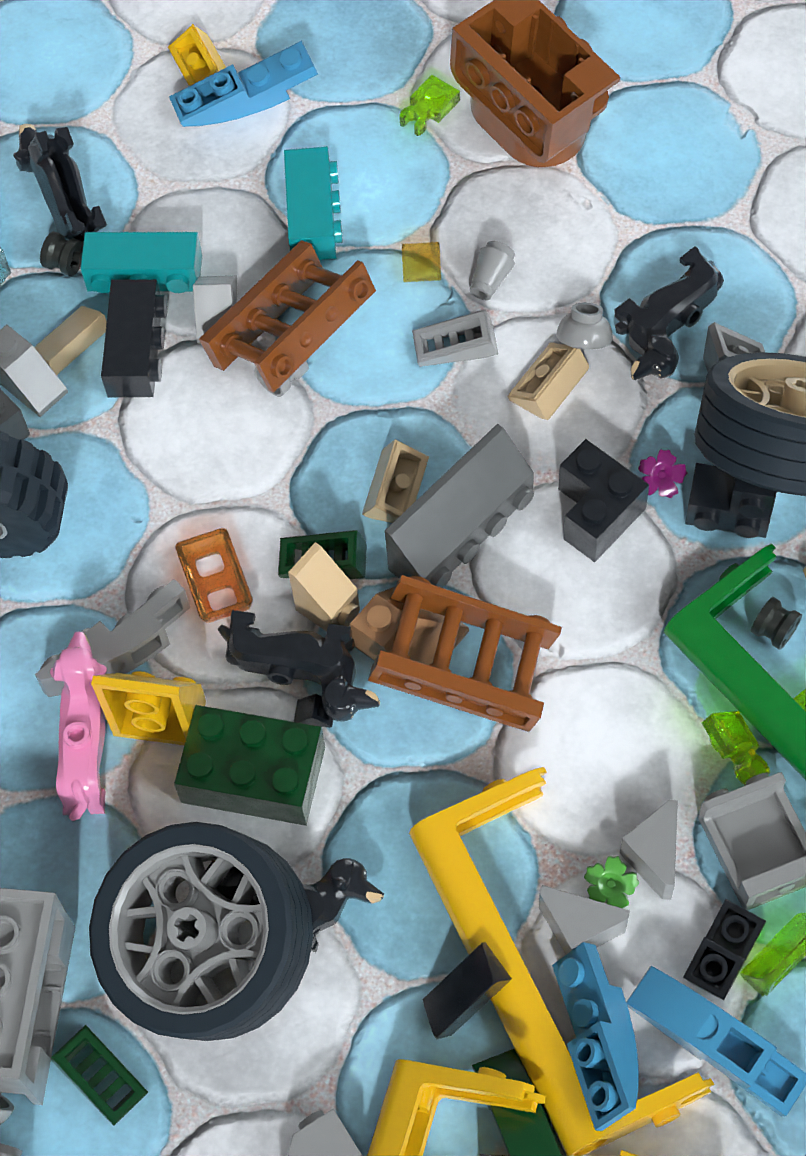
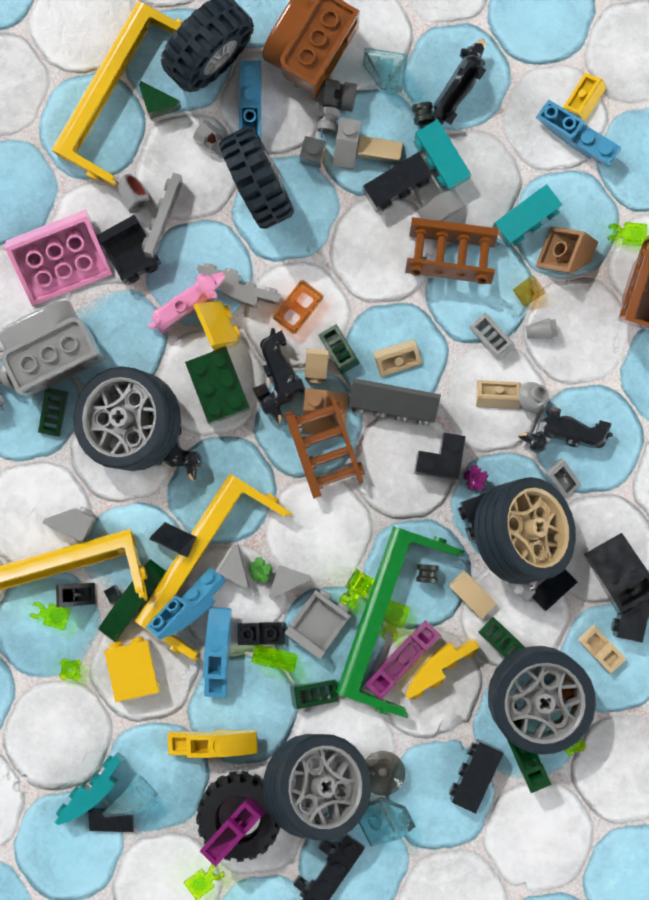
camera: 55 degrees right, 25 degrees up
none -> medium nougat slope [535,226,598,274]

